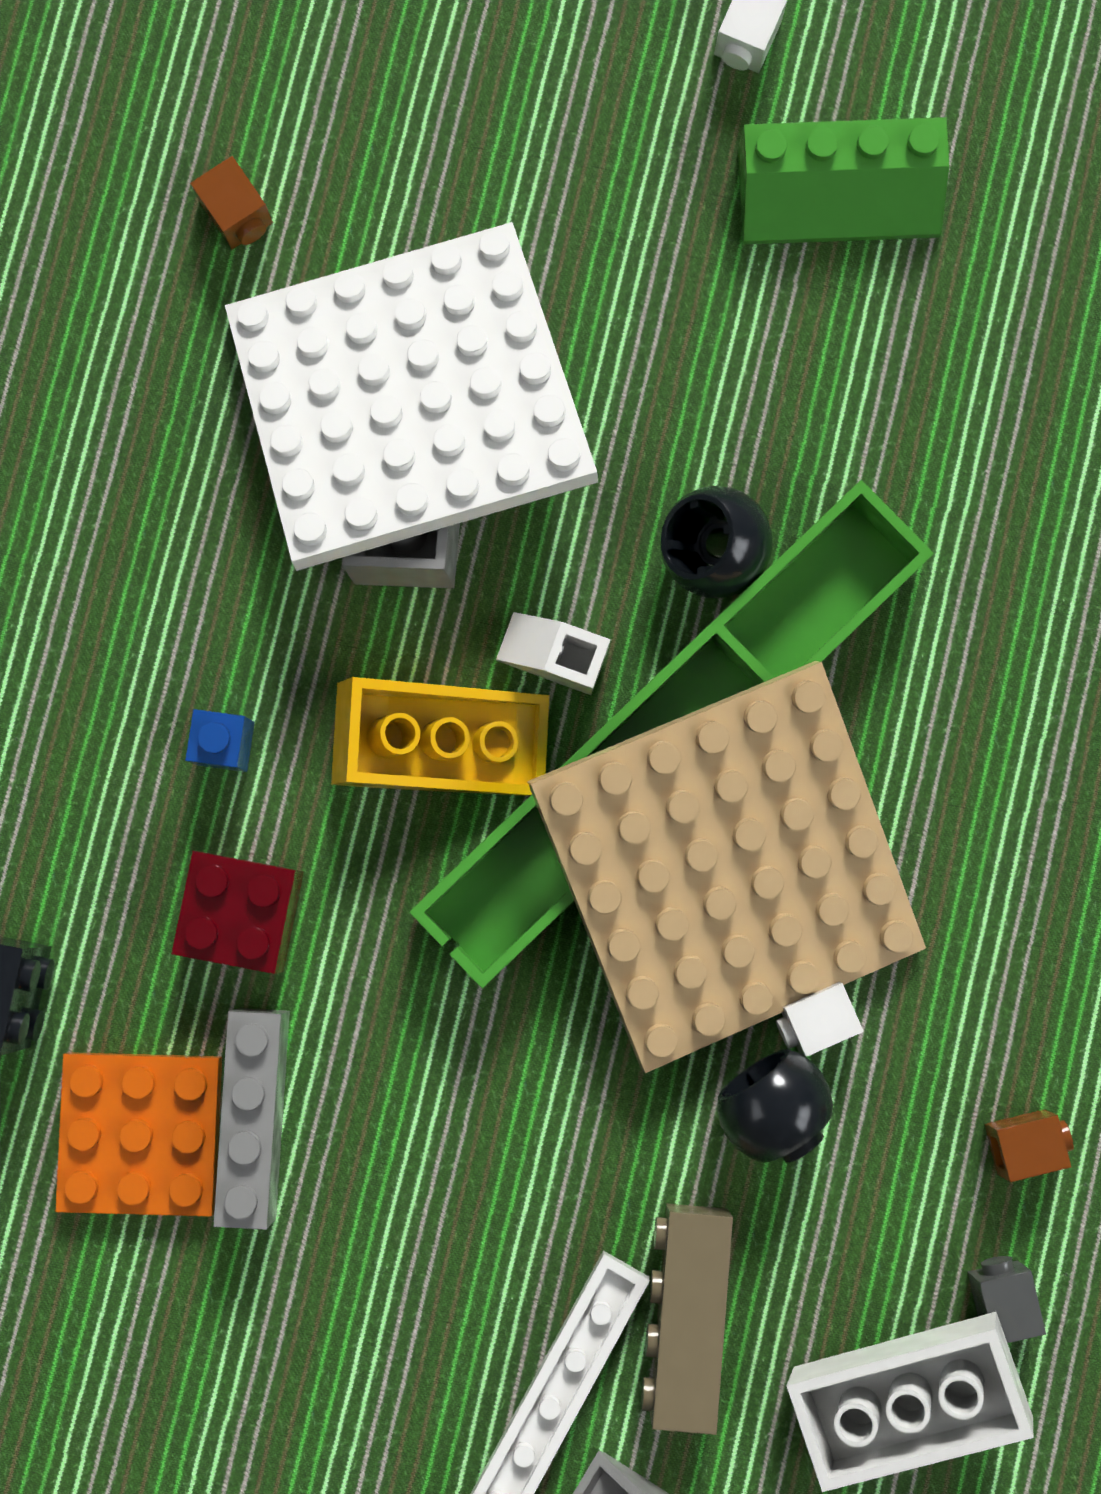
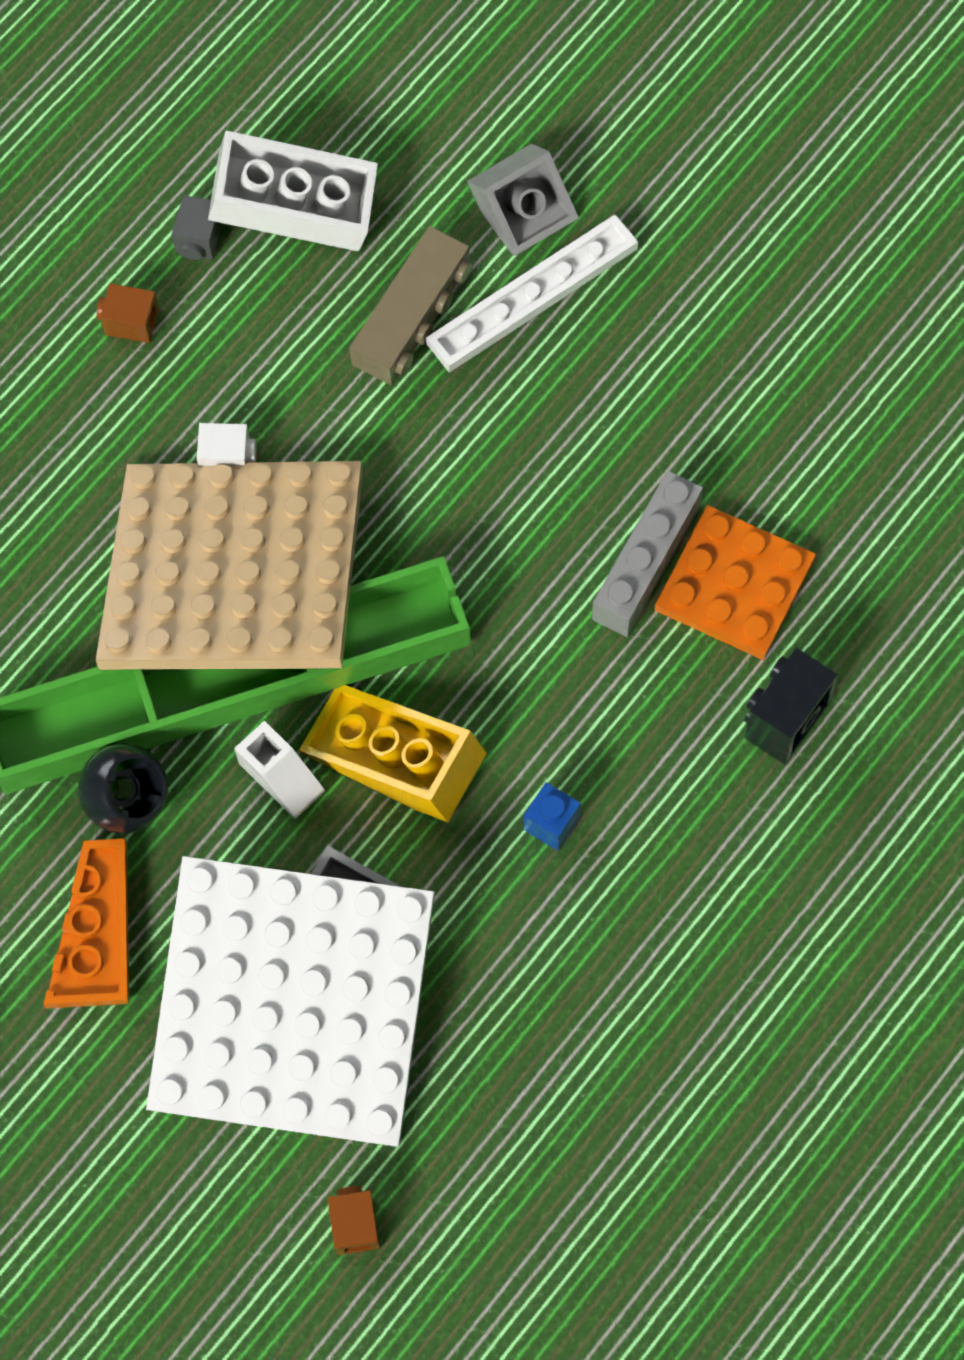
camera: 150 degrees left, 15 degrees down
dark red brick [171,851,304,974] -> none
black wheel [717,1049,833,1163] -> none
none -> orange wing [43,838,129,1009]

